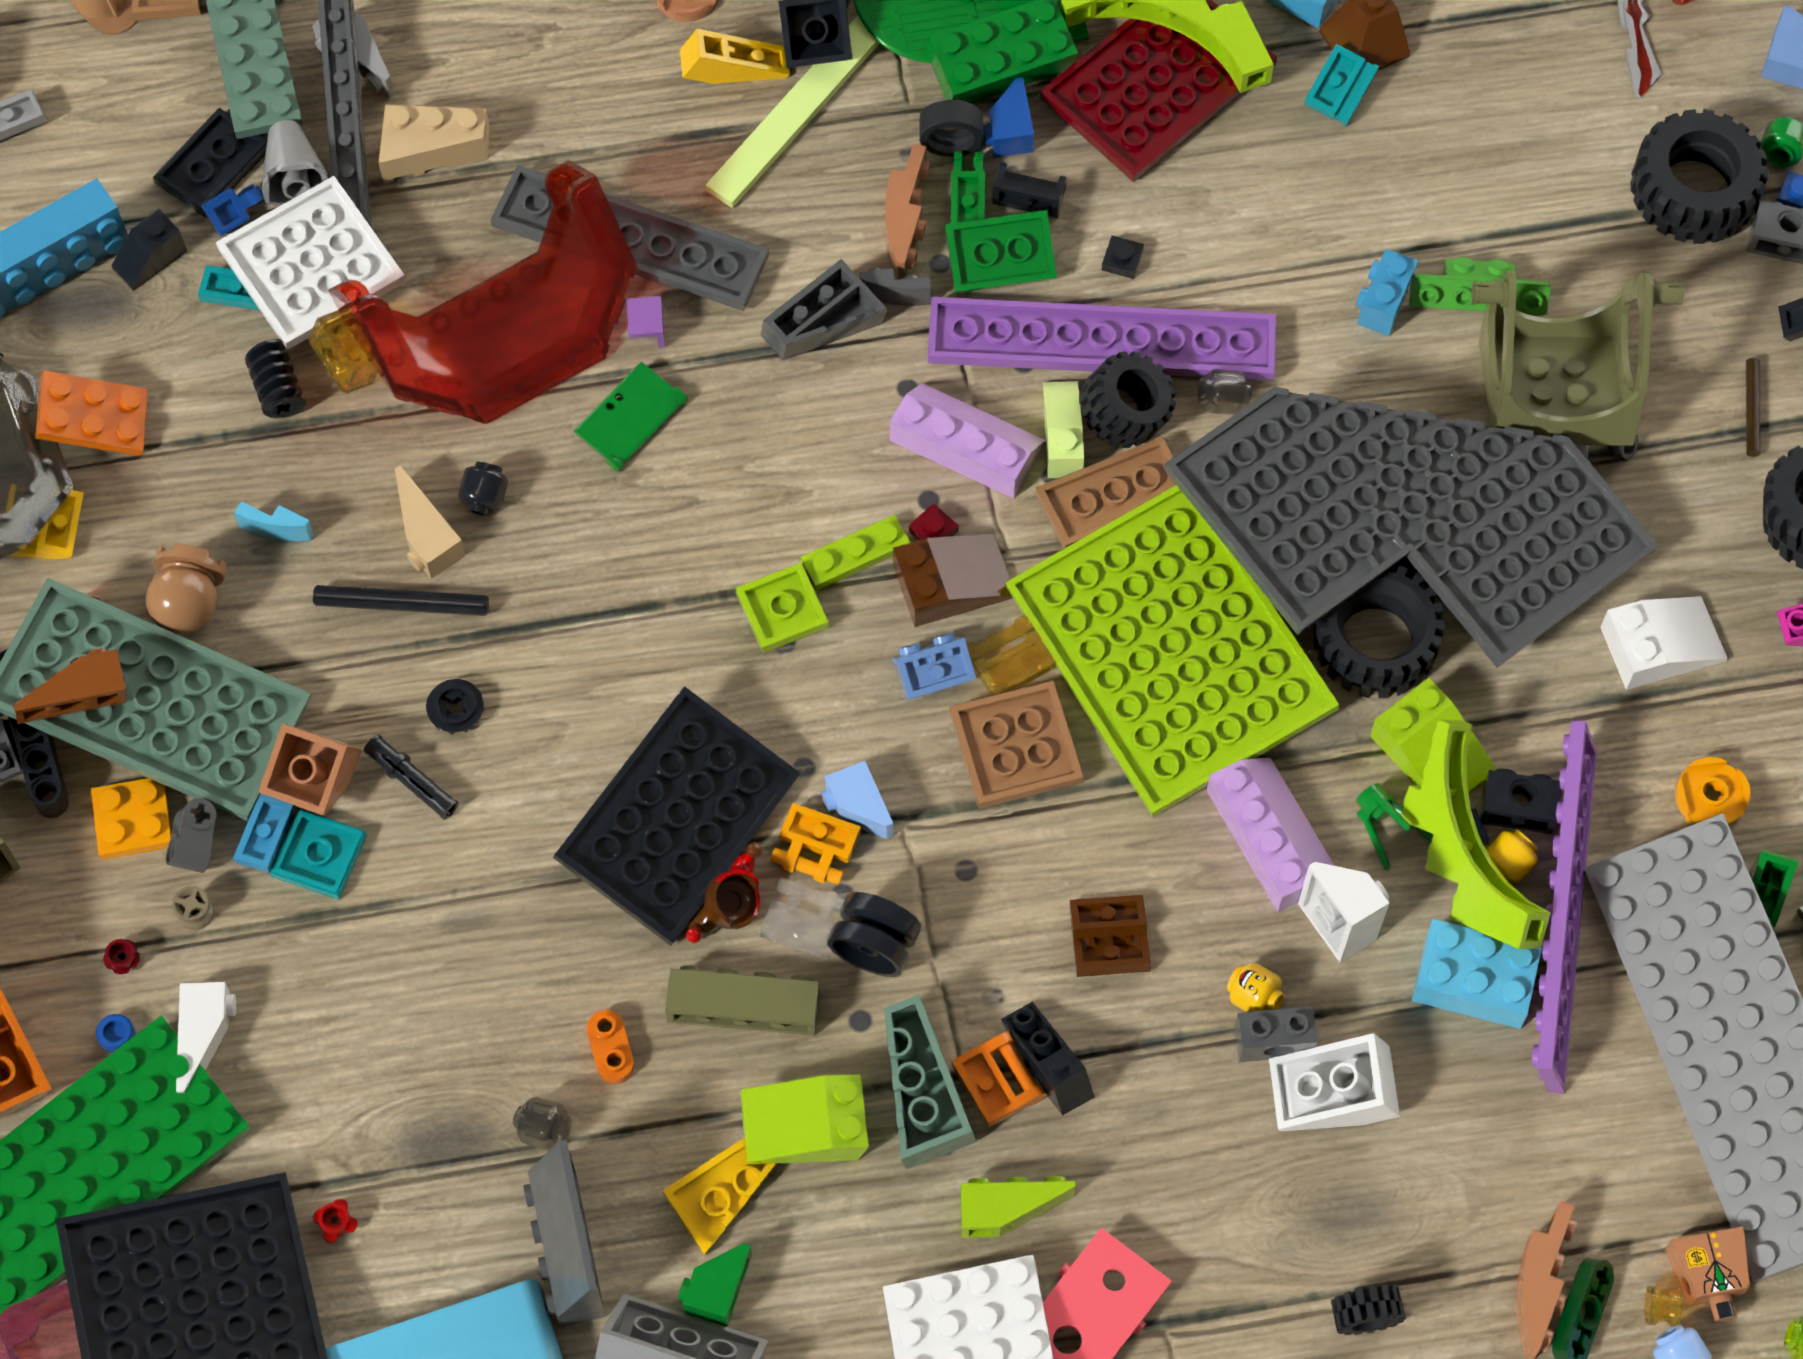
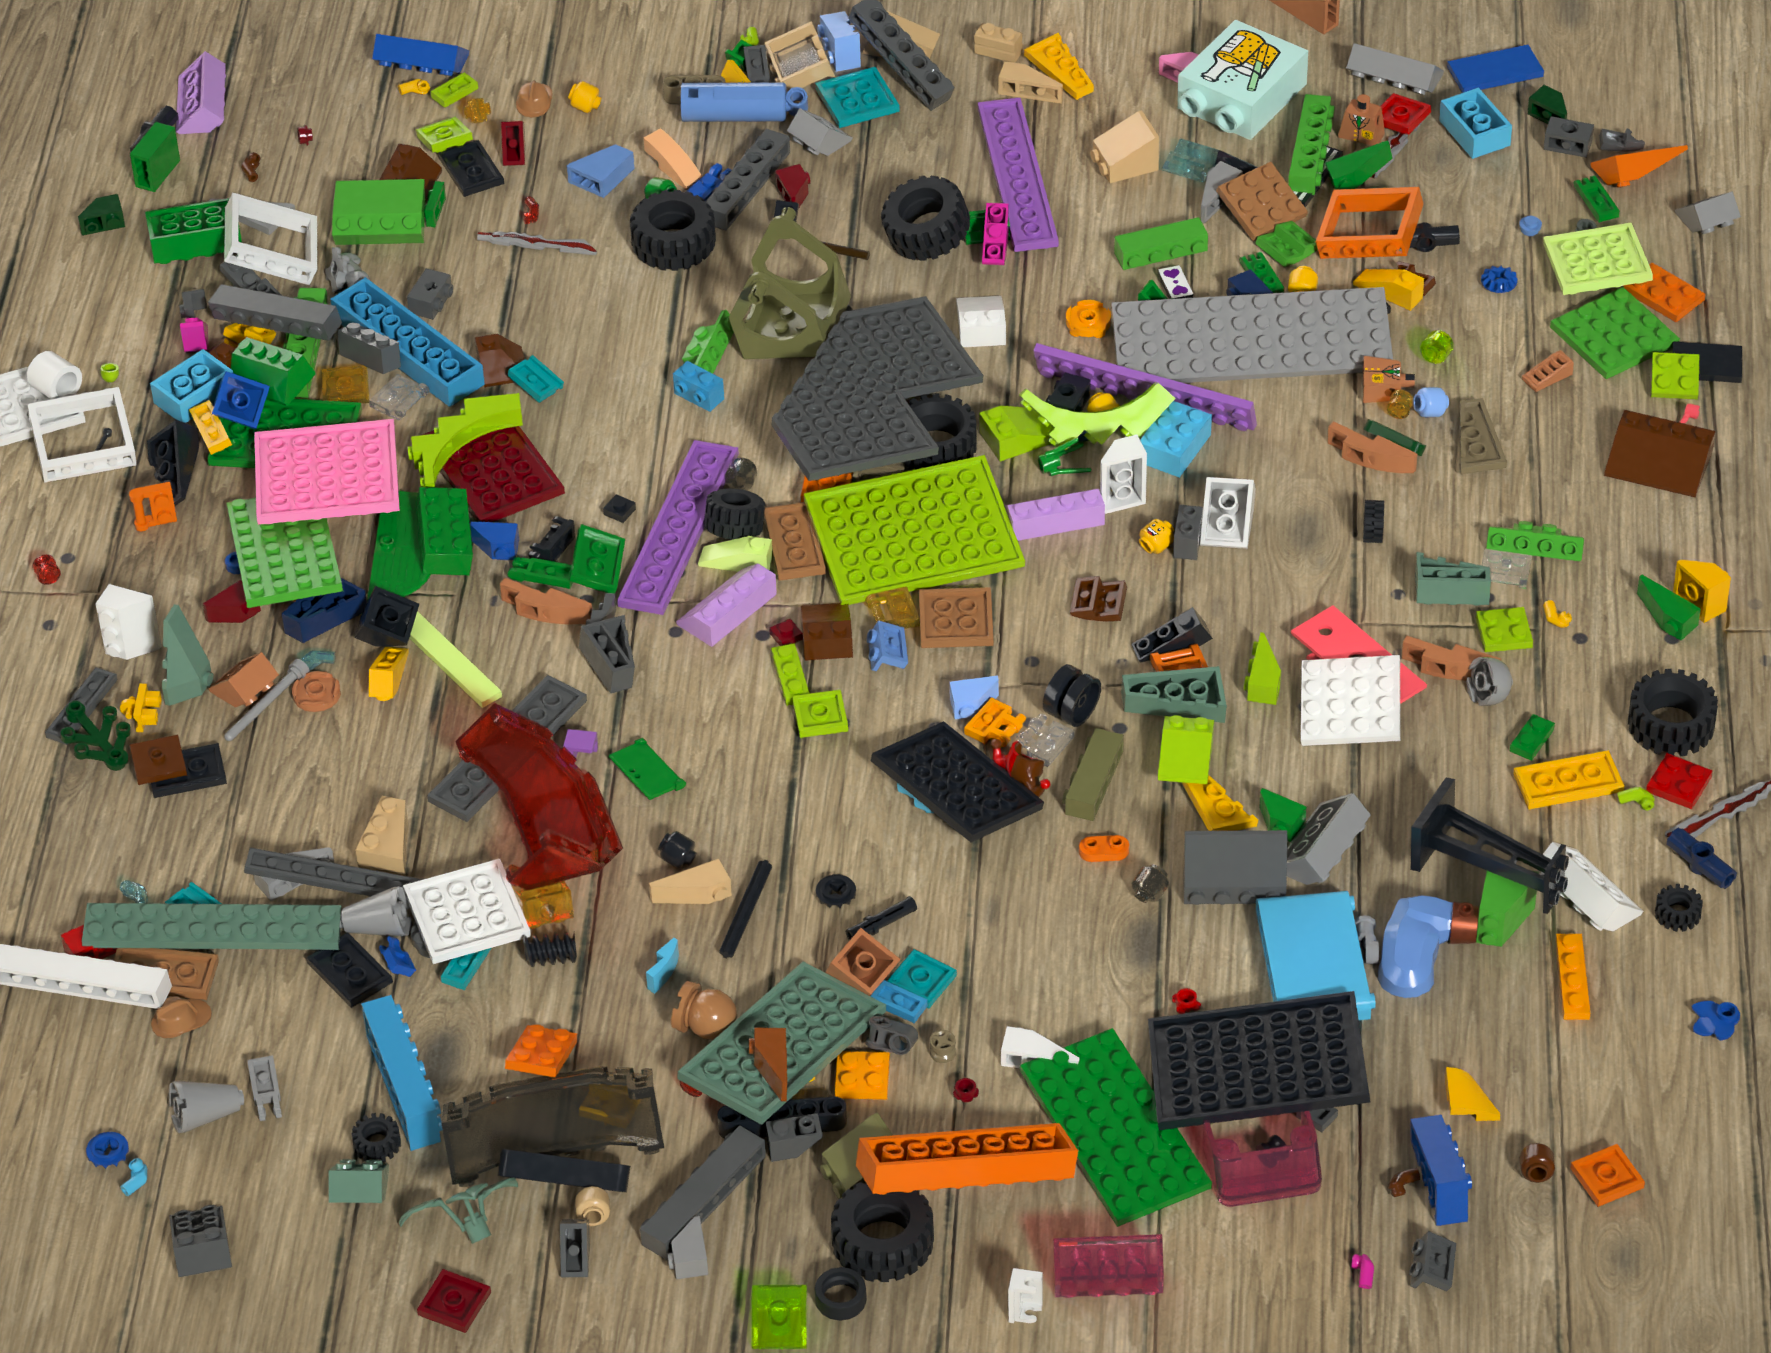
camera: 75 degrees left, 20 degrees down
blue tile [96,1014,136,1053] -> none
black slope [111,209,187,291] -> none
black tyre [919,100,983,157] -> none

